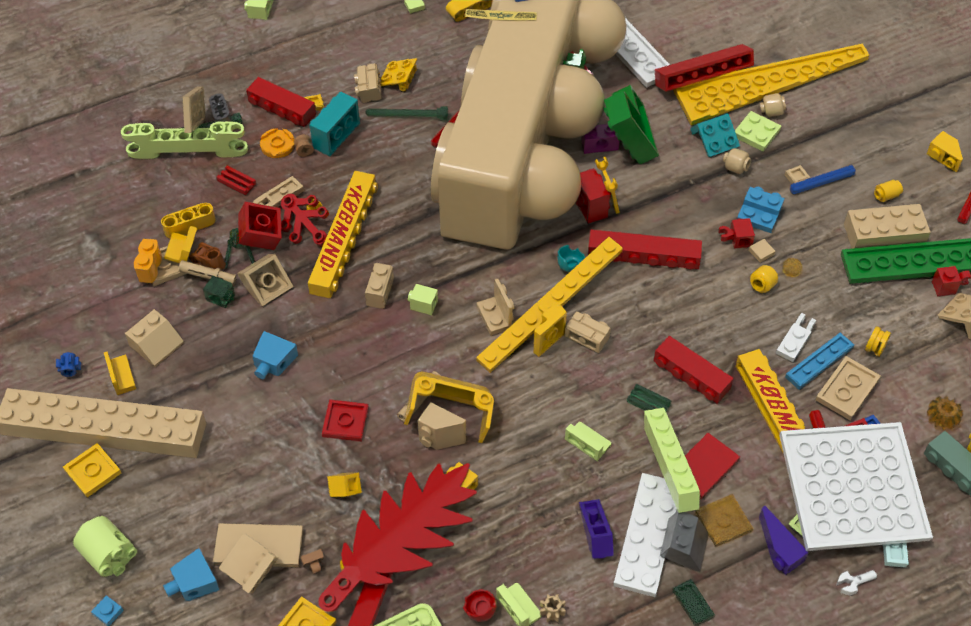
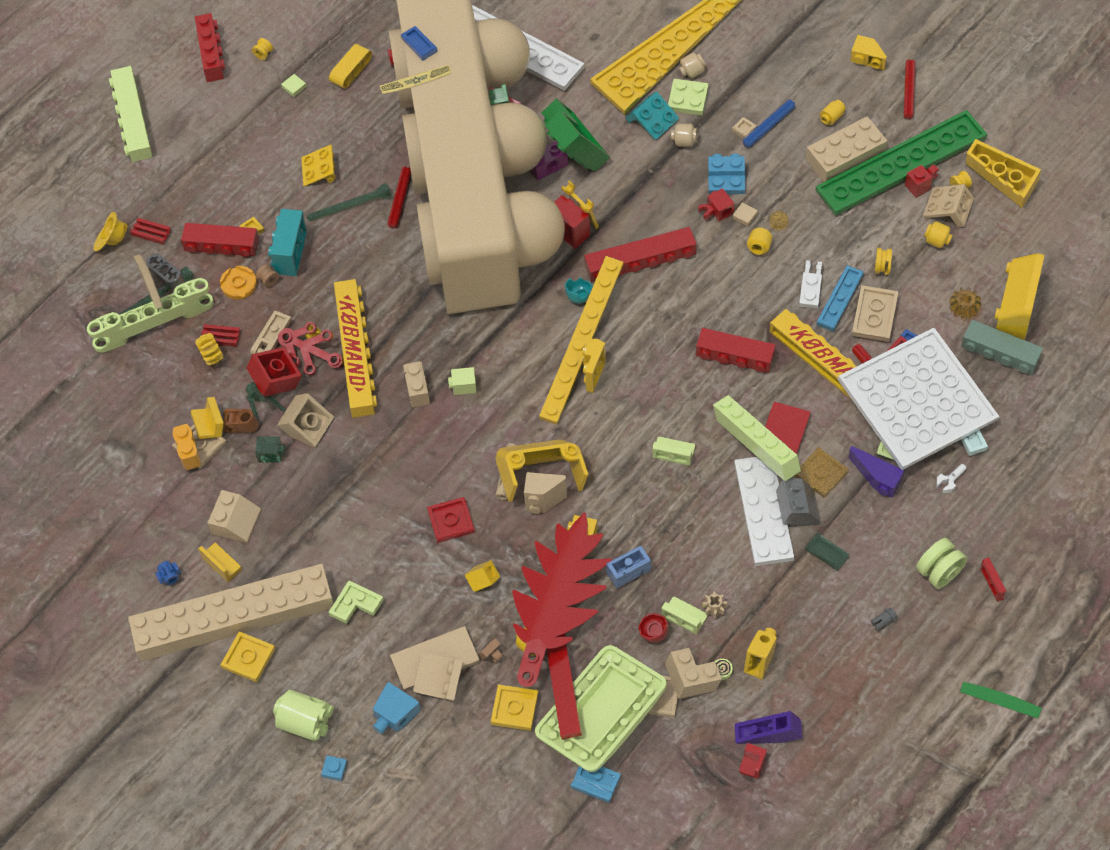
camera: 20 degrees left, 5 degrees up
yellow beam [161,203,216,238] -> none
tan pin [178,260,237,286] -> none
dark azure torso [253,331,298,379] -> none
tan brick [354,63,382,103] -> none
tan bracket [476,278,514,336] -> none
tan brick [565,311,611,353] -> none
dark purple slope [579,499,614,559] -> none
clear green tile [627,384,672,412] -> none
red brick [654,44,754,91] -> none
none -> yellow piece [93,212,128,251]
none -> red tile [130,218,171,245]
none -> yellow gear [195,333,223,366]
none -> yellowish green plate [329,581,384,624]
none -> medium blue brick [606,546,651,588]
none -> yellow head [924,221,953,248]

